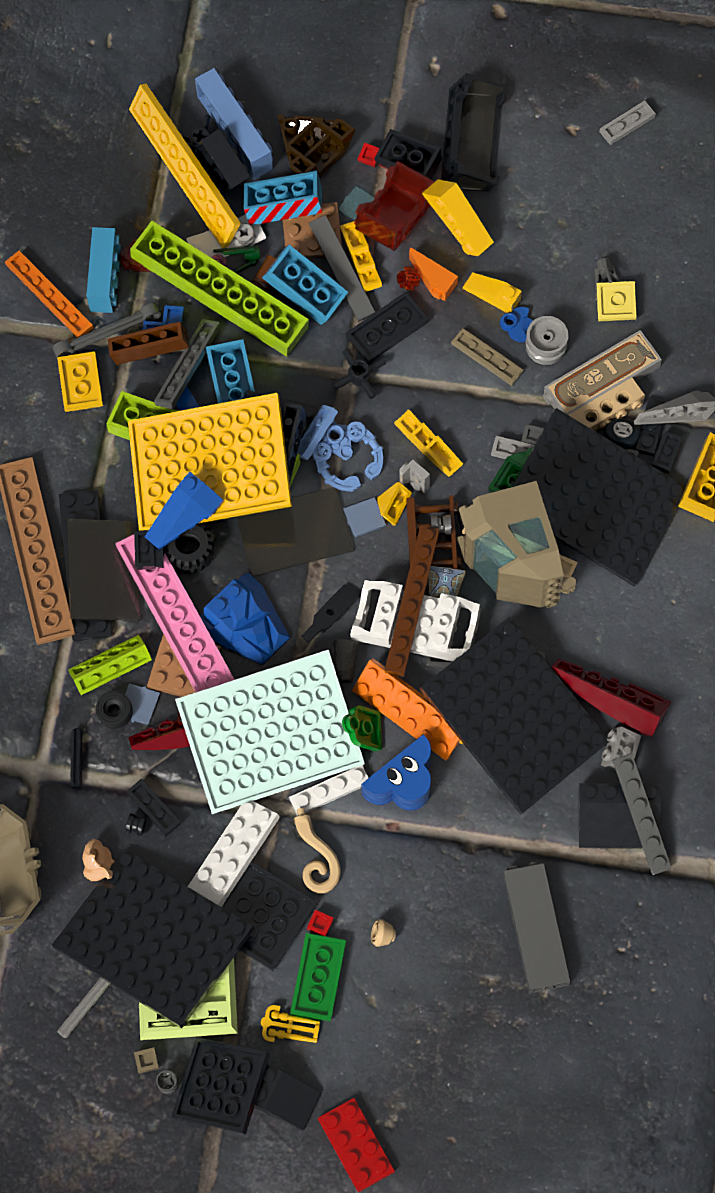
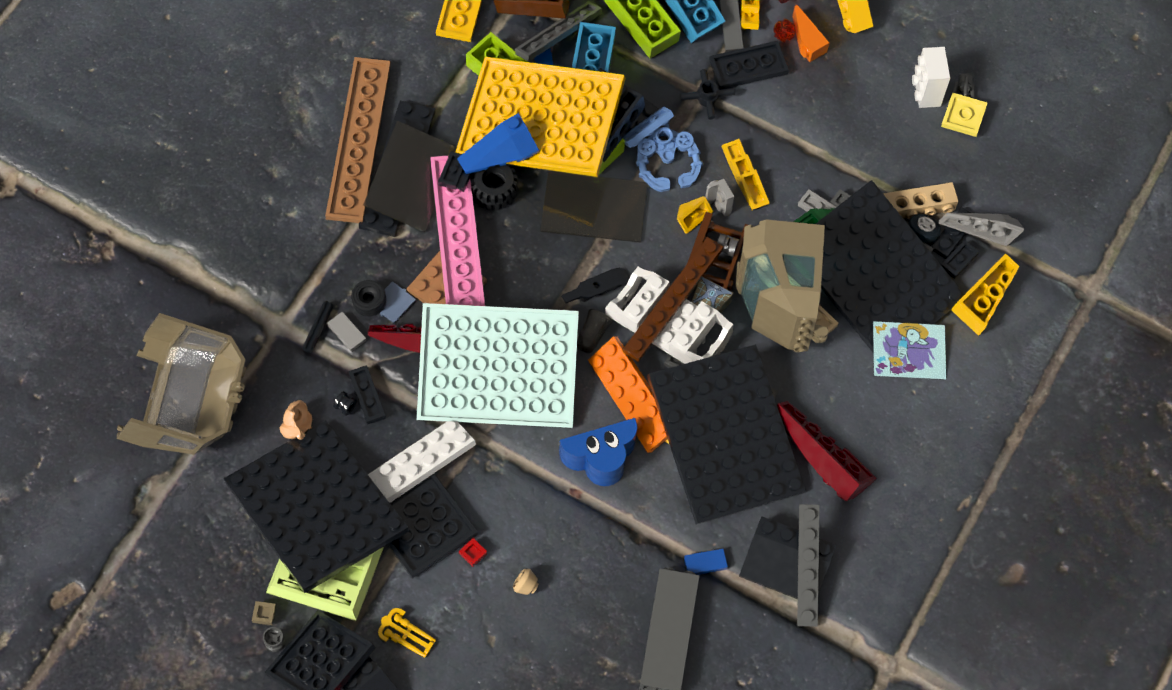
camera: 15 degrees right, 5 degrees down
light grey axle [58,978,110,1038] -> none
lime fence [68,635,152,695] -> none
blue wedge [200,573,290,666] -> none
white plate [289,765,368,817] -> none
green plate [290,933,346,1022] -> none
tan plant [294,808,341,893] -> none
green plate [342,706,382,752] -> none
sand blue piece [343,497,386,538] -> none
dark tan tile [451,328,524,386] -> none
yellow slope [463,272,522,313] -> none
blue plate [500,307,533,342] -> none
light grey wheel [526,316,568,365] -> none
brick [543,330,662,415] -> none
light grey bracket [601,726,641,768] -> none
none -> light grey tile [327,312,366,352]
none -> blue tile [684,549,728,575]
none -> clear light blue sticker [873,321,946,379]
none -> white brick [912,47,950,108]

